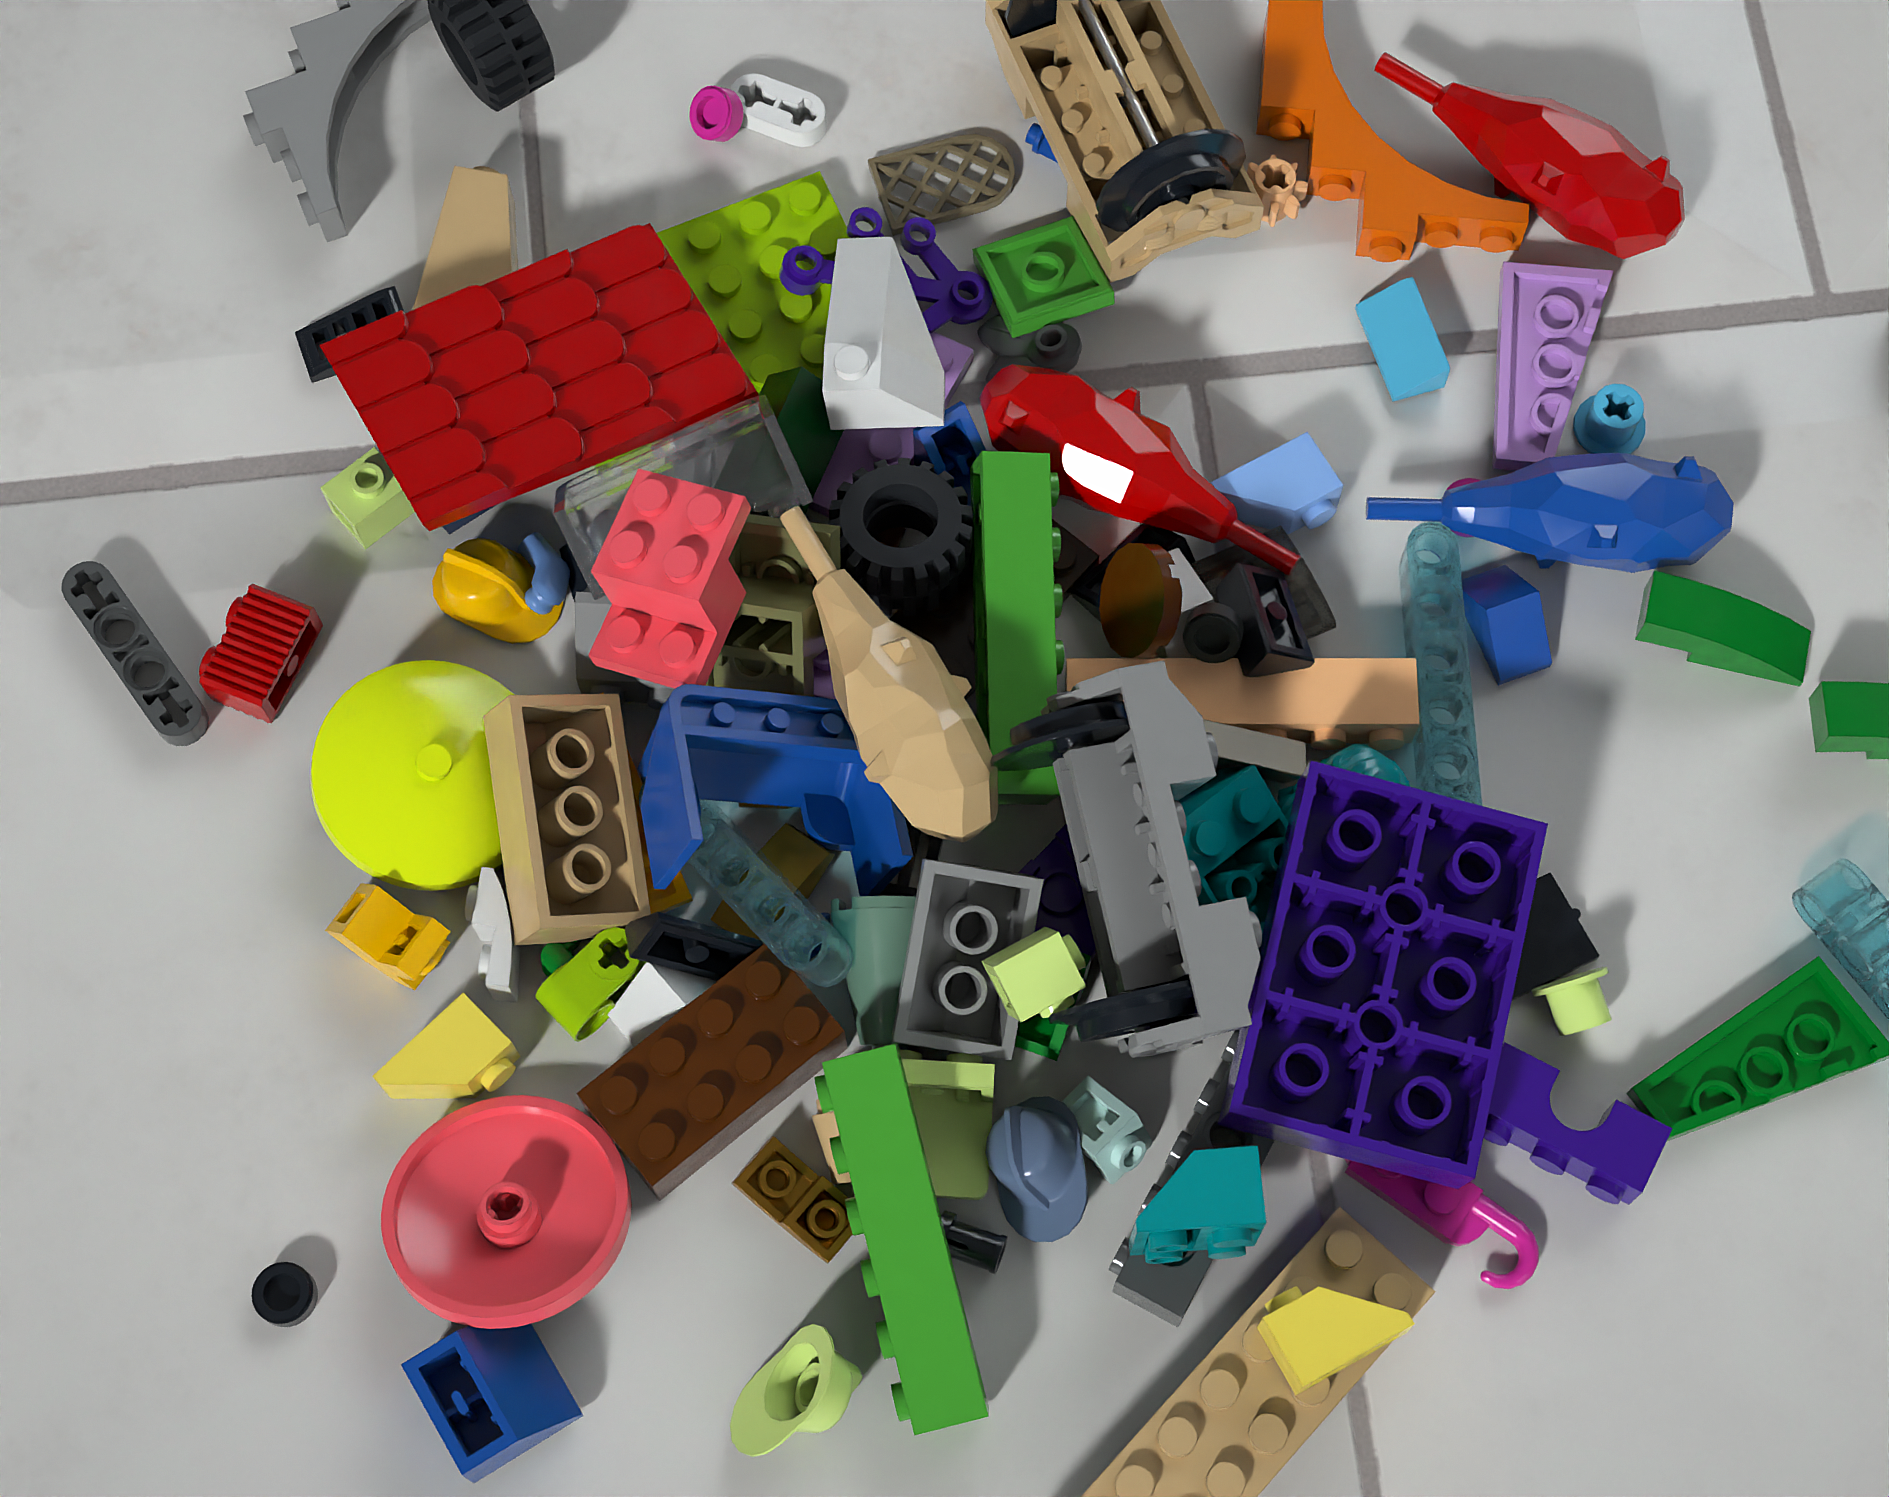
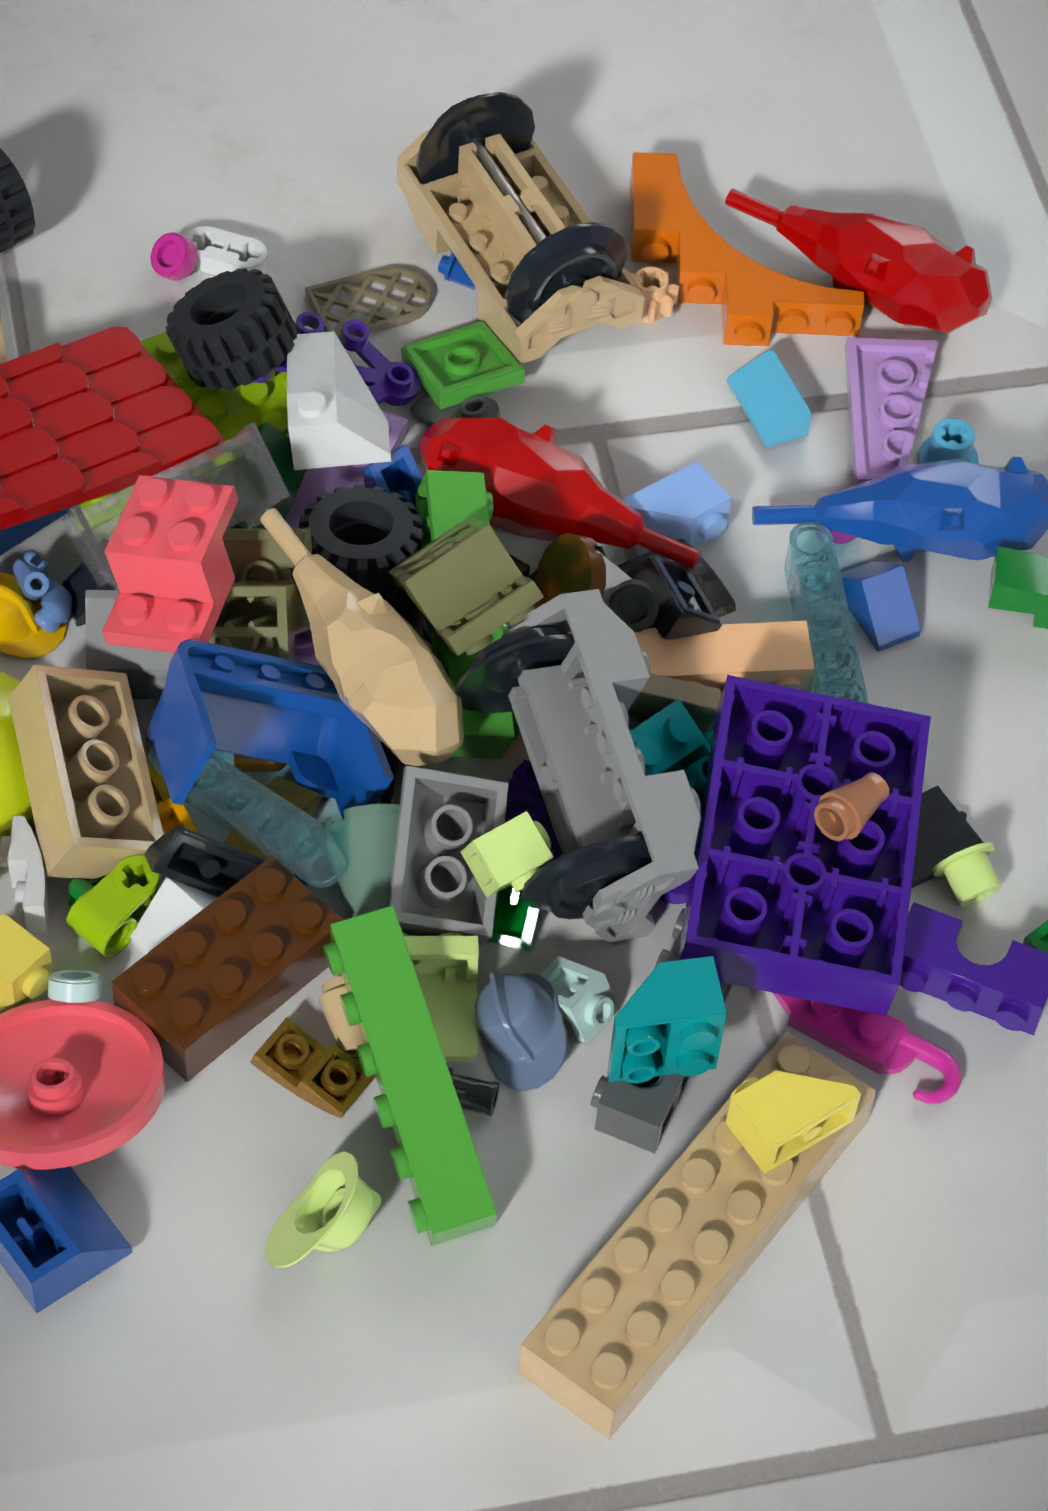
camera: 10 degrees left, 15 degrees down
none -> medium blue arm [13,550,49,600]
none -> light aqua tile [48,970,103,1003]
none -> black tyre [165,268,297,391]
none -> olive bracket [388,516,544,656]
none -> nougat cone [814,772,889,841]

